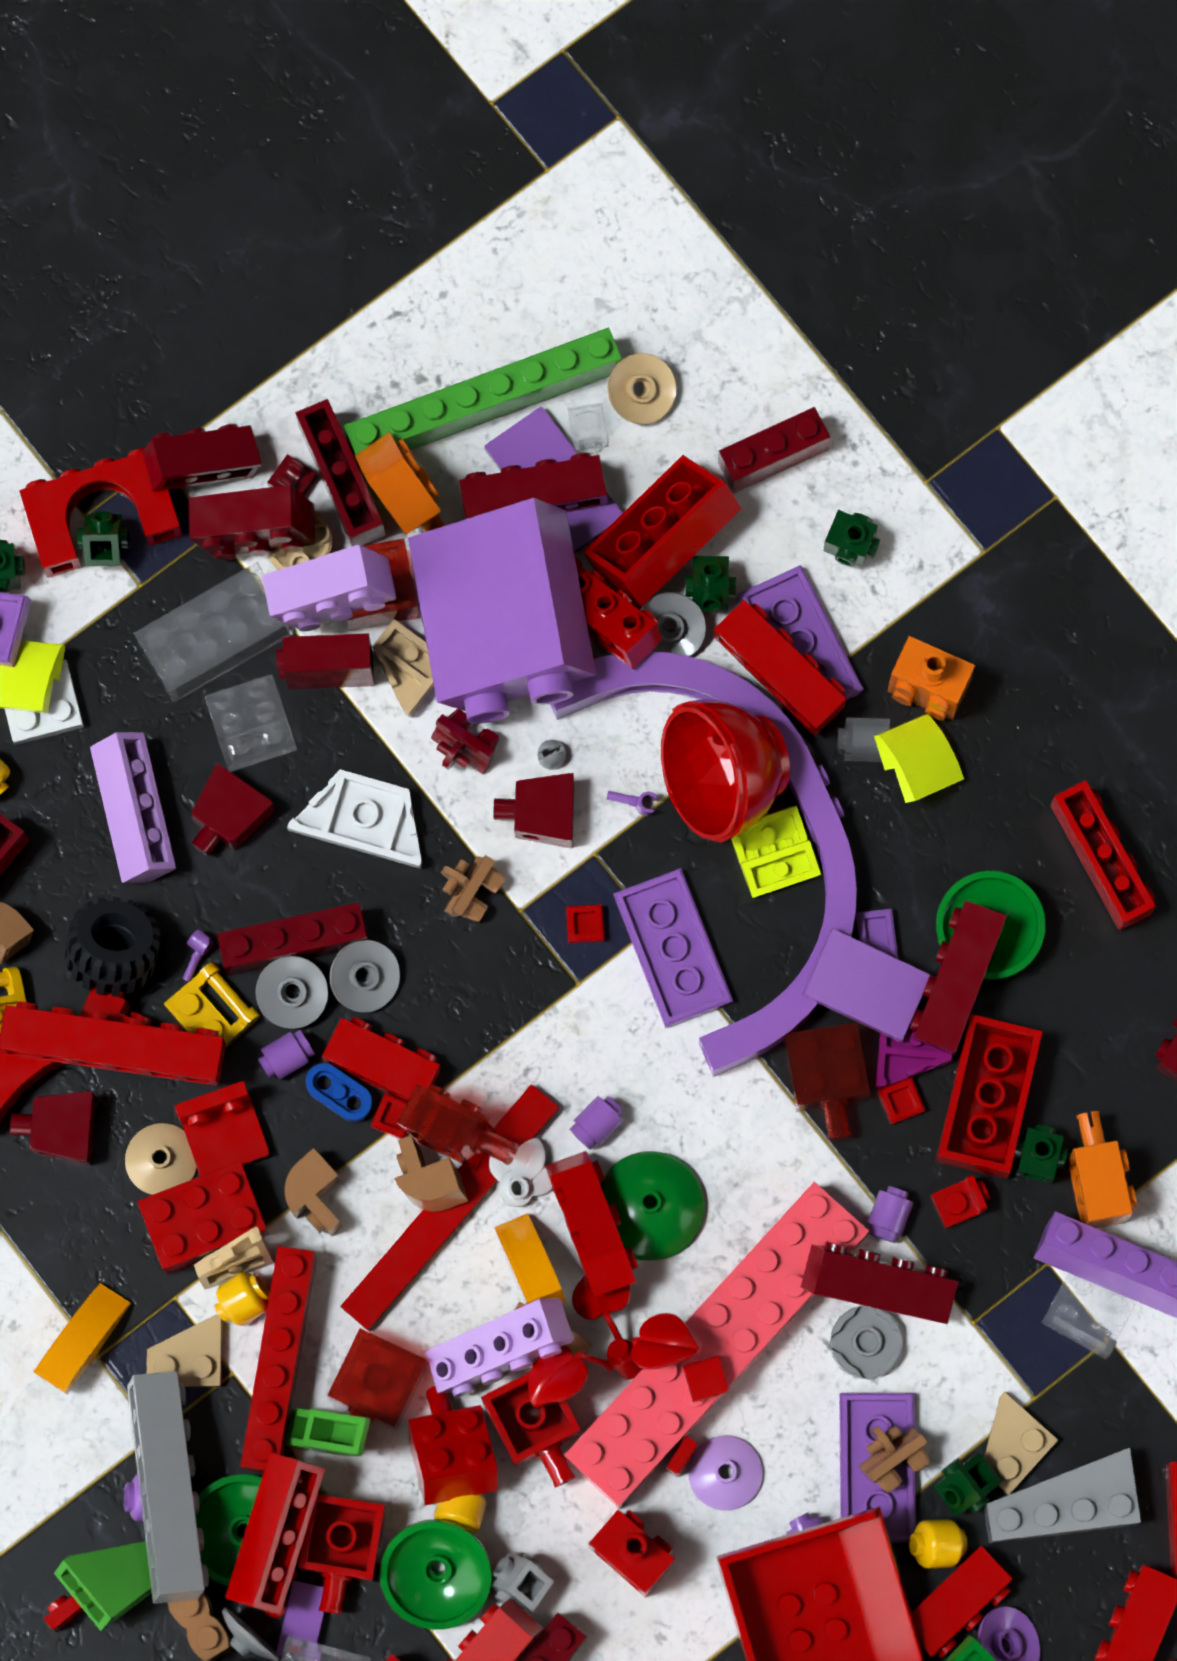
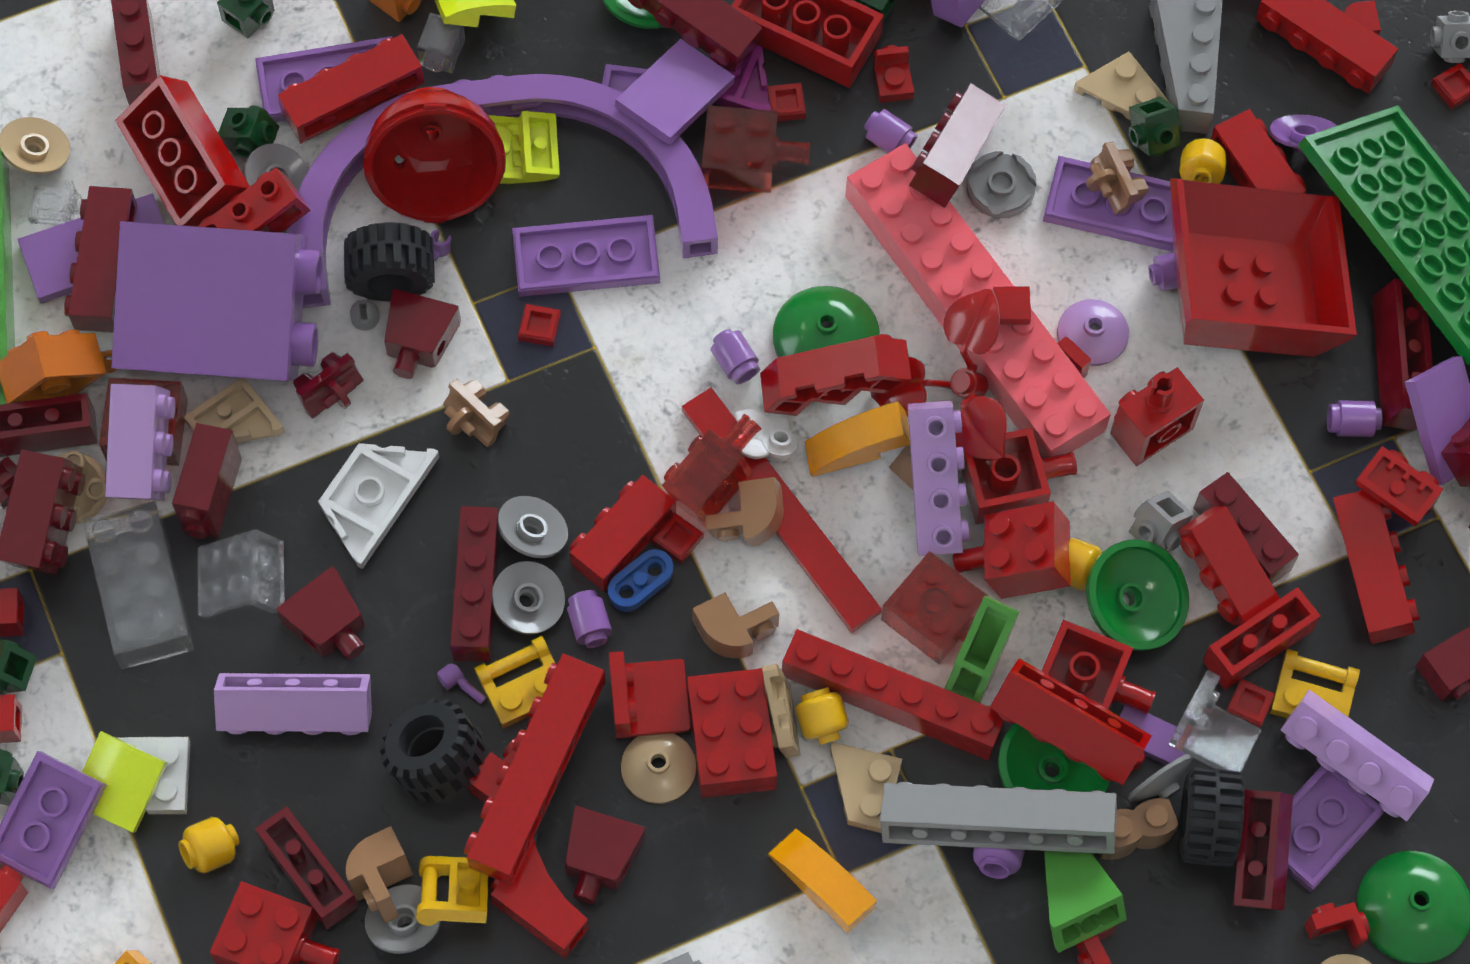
camera: 80 degrees left, 10 degrees down
none -> black tyre [344,222,435,301]

